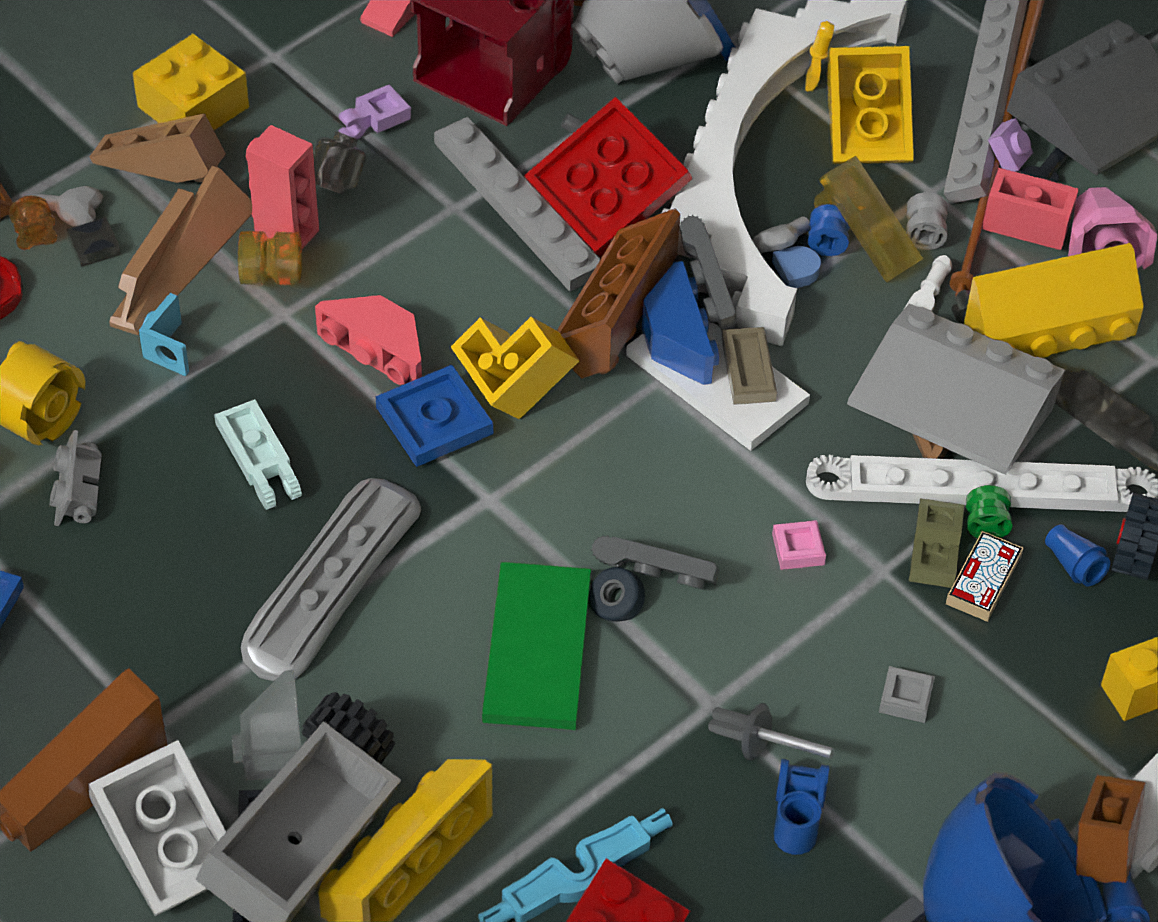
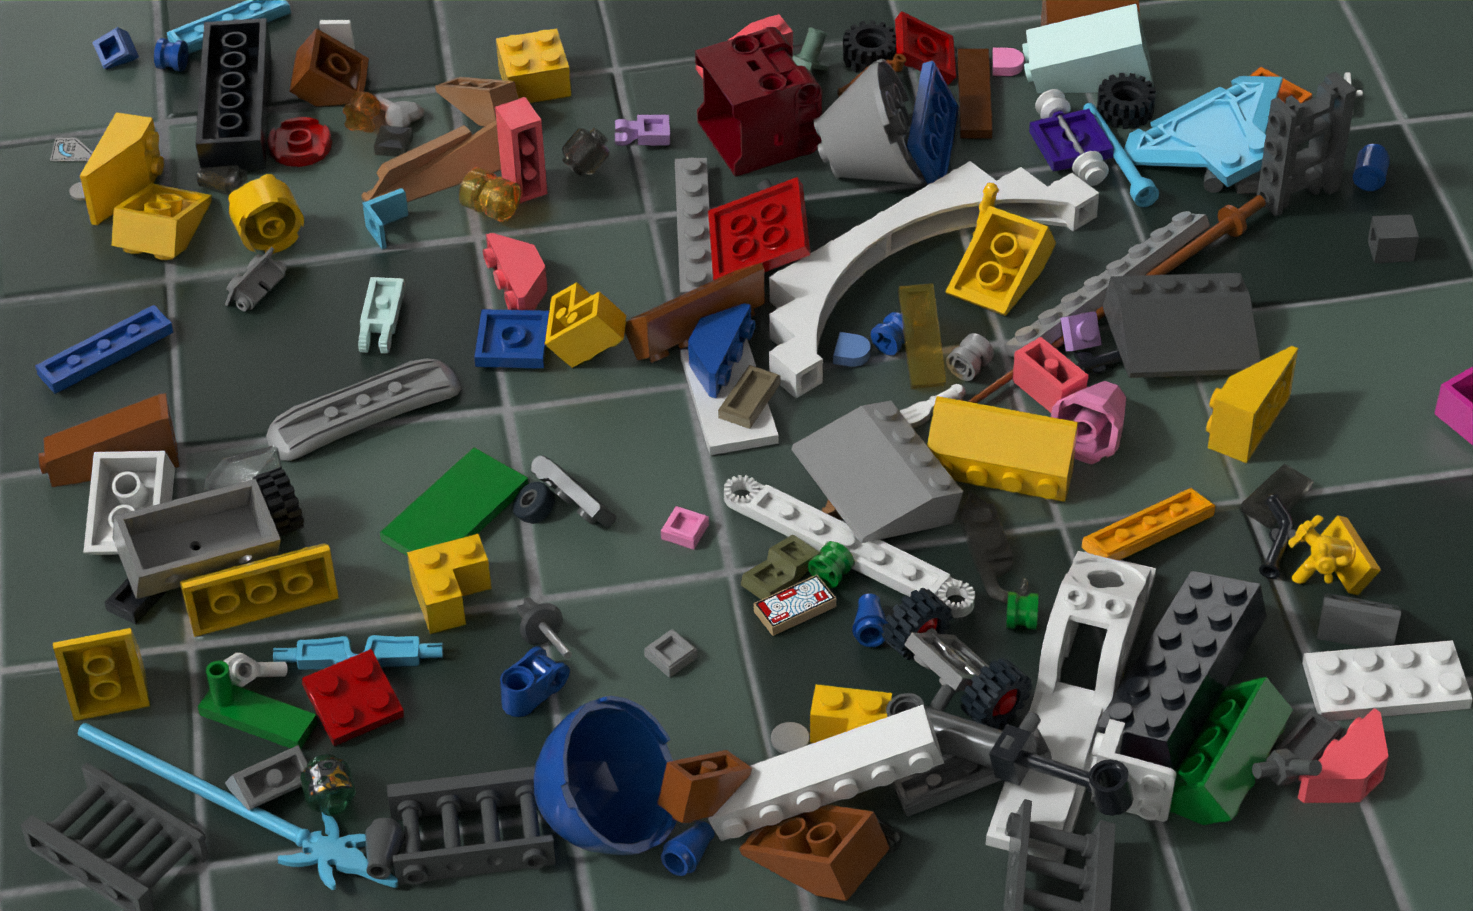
camera: 35 degrees right, 5 degrees down
dark grey hinge [679,215,738,332] -> none
light grey rock [752,217,811,253] -> none
none -> yellow brick [407,534,492,634]
none -> light grey piece [771,722,809,754]

